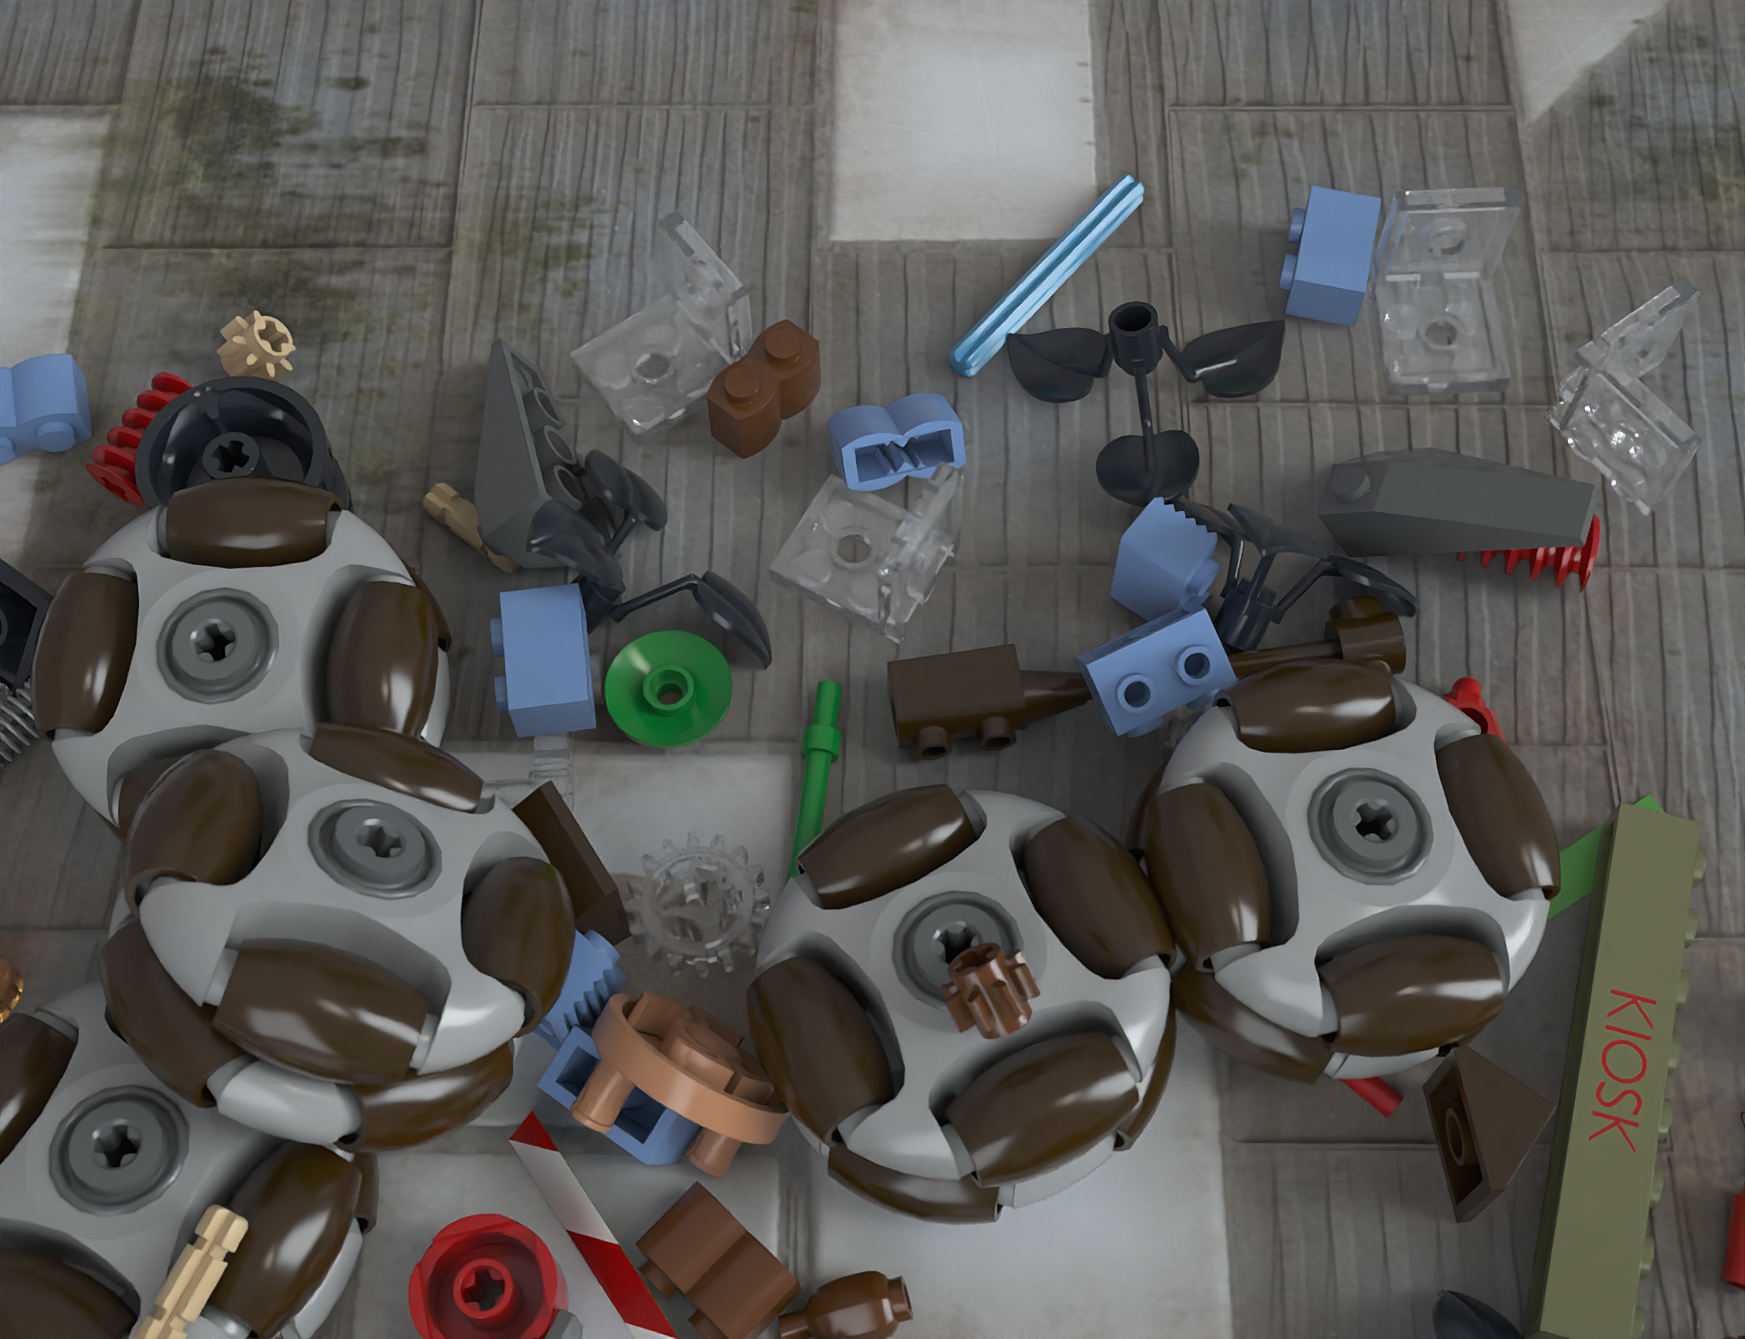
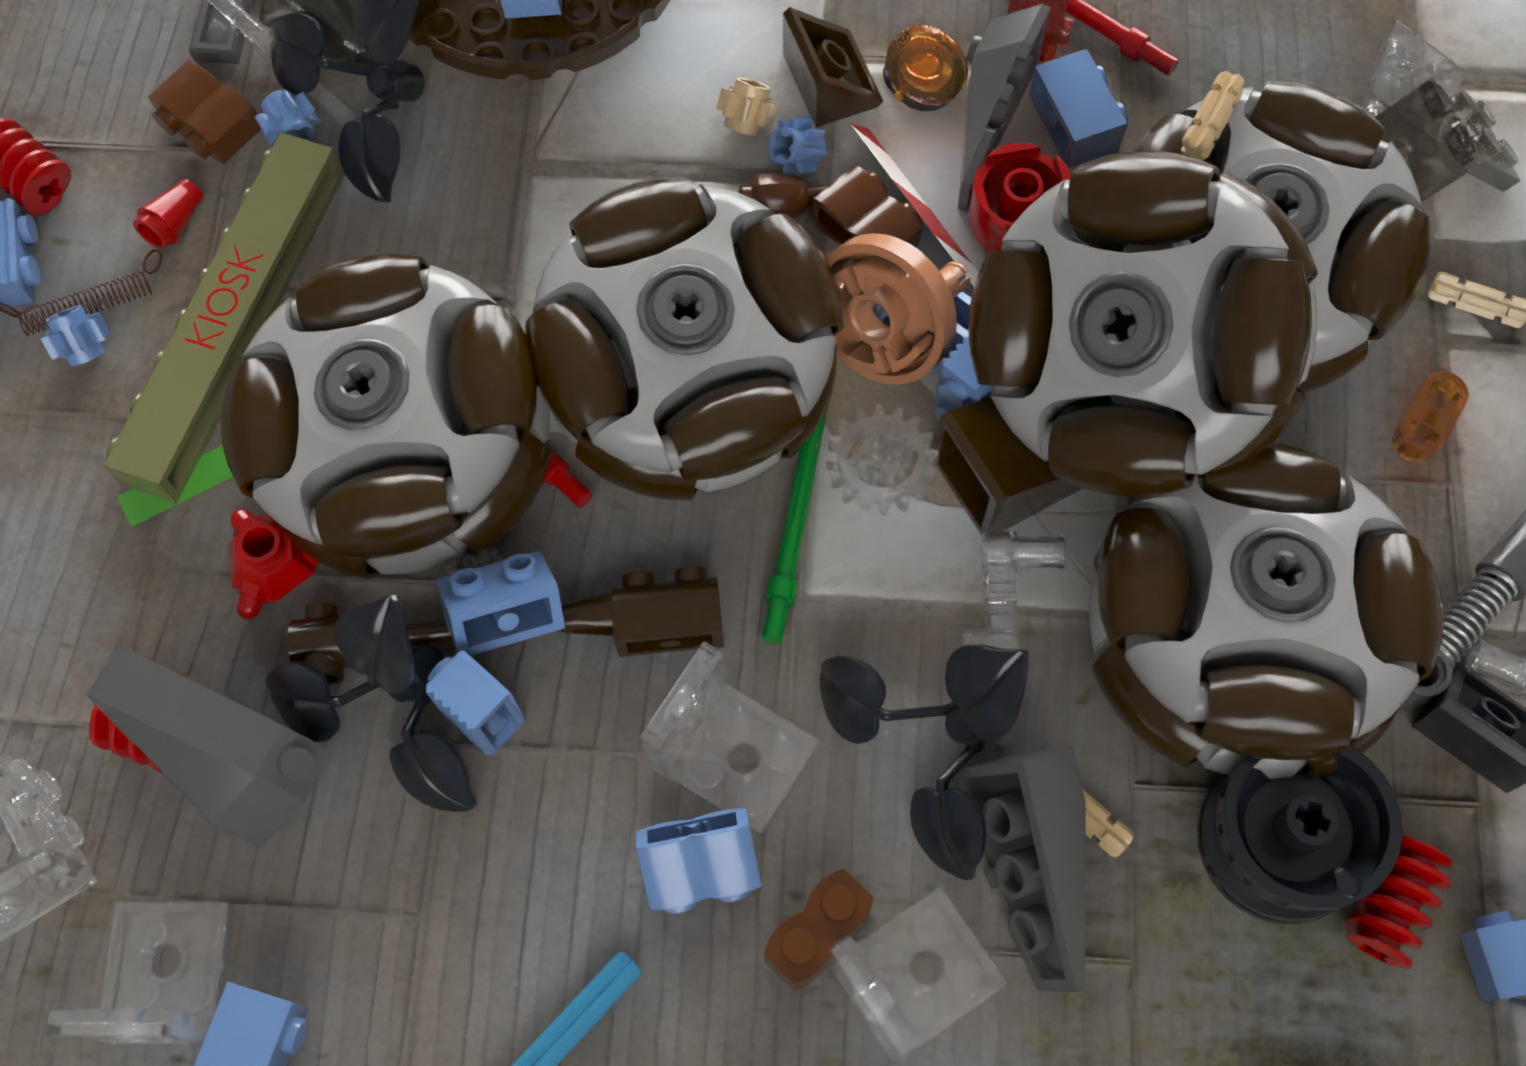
camera: 175 degrees left, 5 degrees up
tan gear [217,310,296,382] -> none
medium blue brick [490,583,596,738] -> none
green dish [604,630,733,749] -> none
reddish brown gear [940,942,1040,1039] -> none
black plant [1007,301,1286,507] -> none
dark brown slope [1422,1046,1558,1224] -> none

